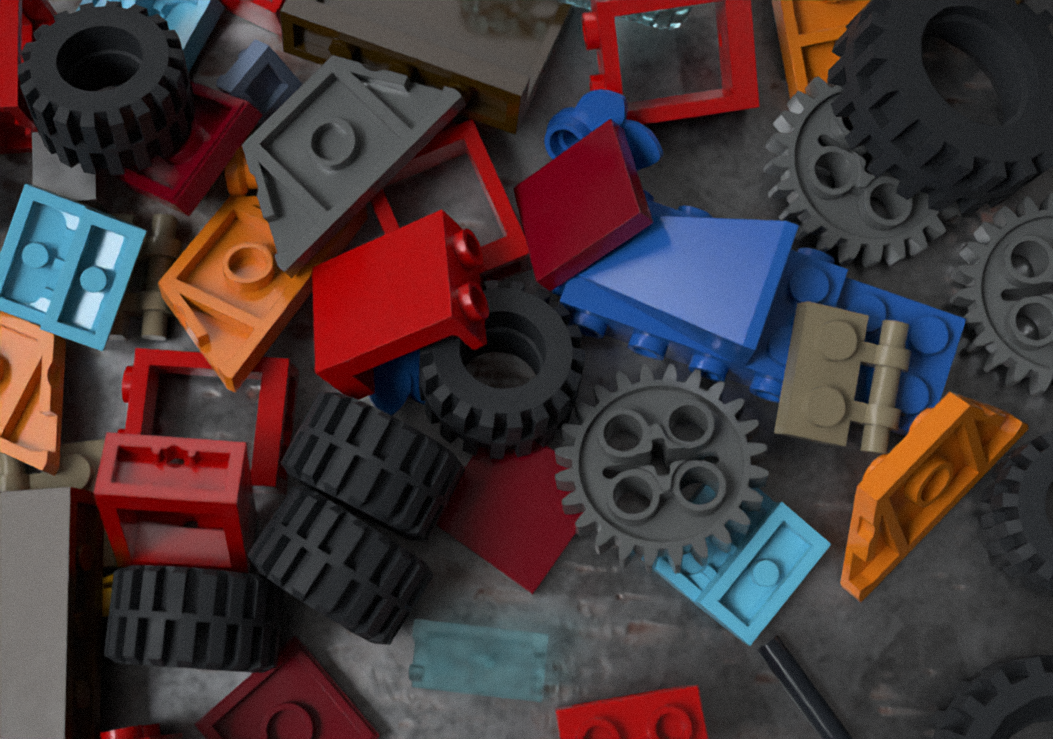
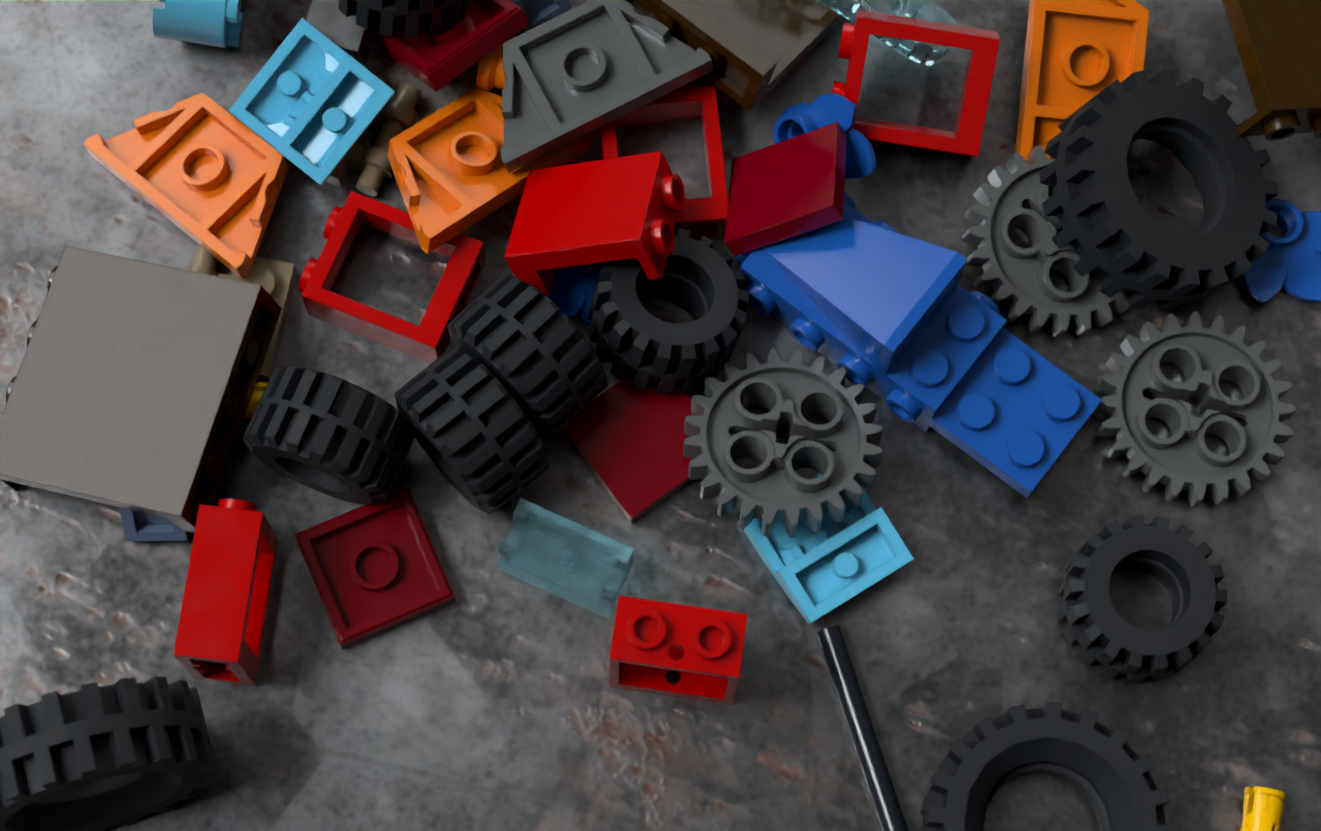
camera: 10 degrees right, 5 degrees down
red window [93,432,257,573] -> none
dark tan plate [774,301,912,455] -> none
orange wing [840,392,1029,603] -> none

